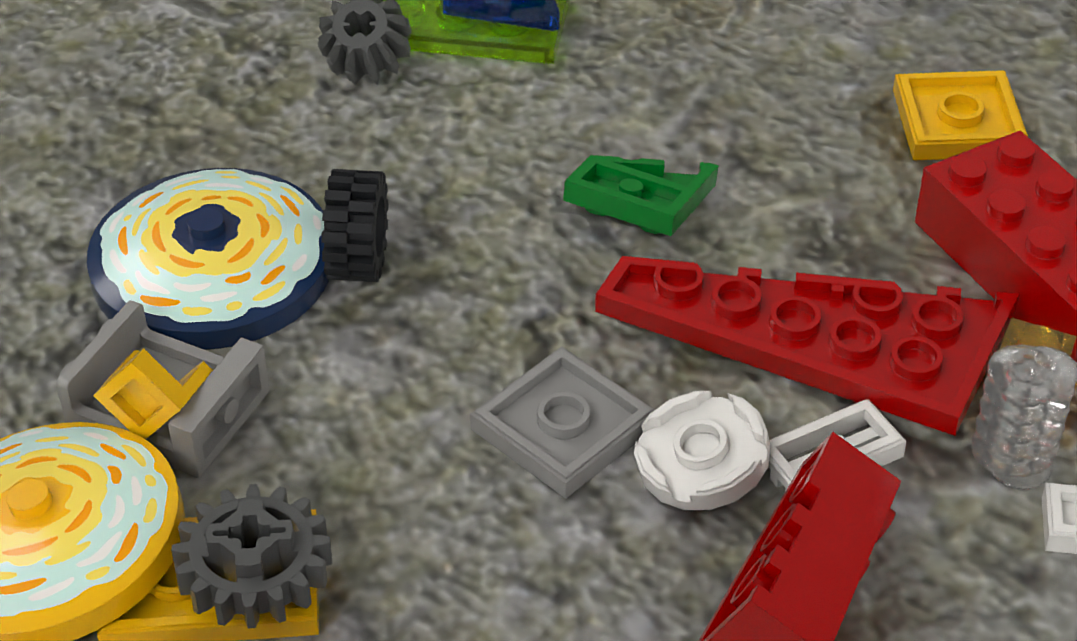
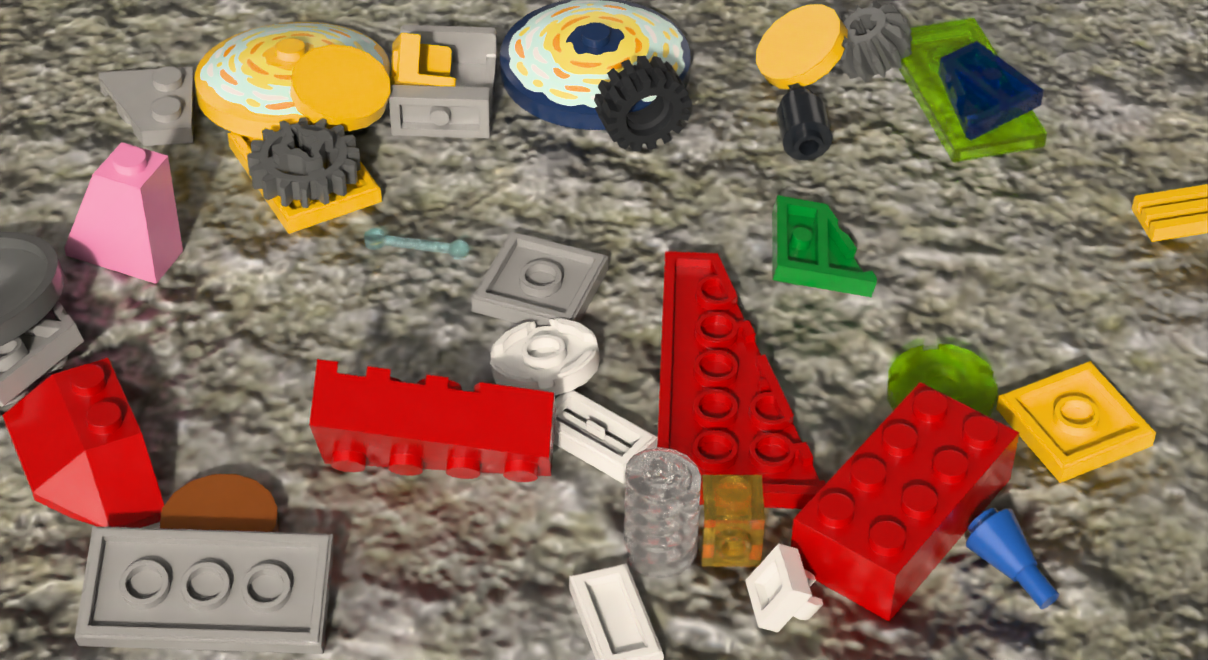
camera: 65 degrees right, 0 degrees up
none -> yellow tile [290,44,390,131]
none -> clear light blue hinge [364,228,469,260]
none -> yellow tile [756,4,848,89]
none -> black brick [776,89,832,160]
none -> clear neon green tile [887,344,998,417]

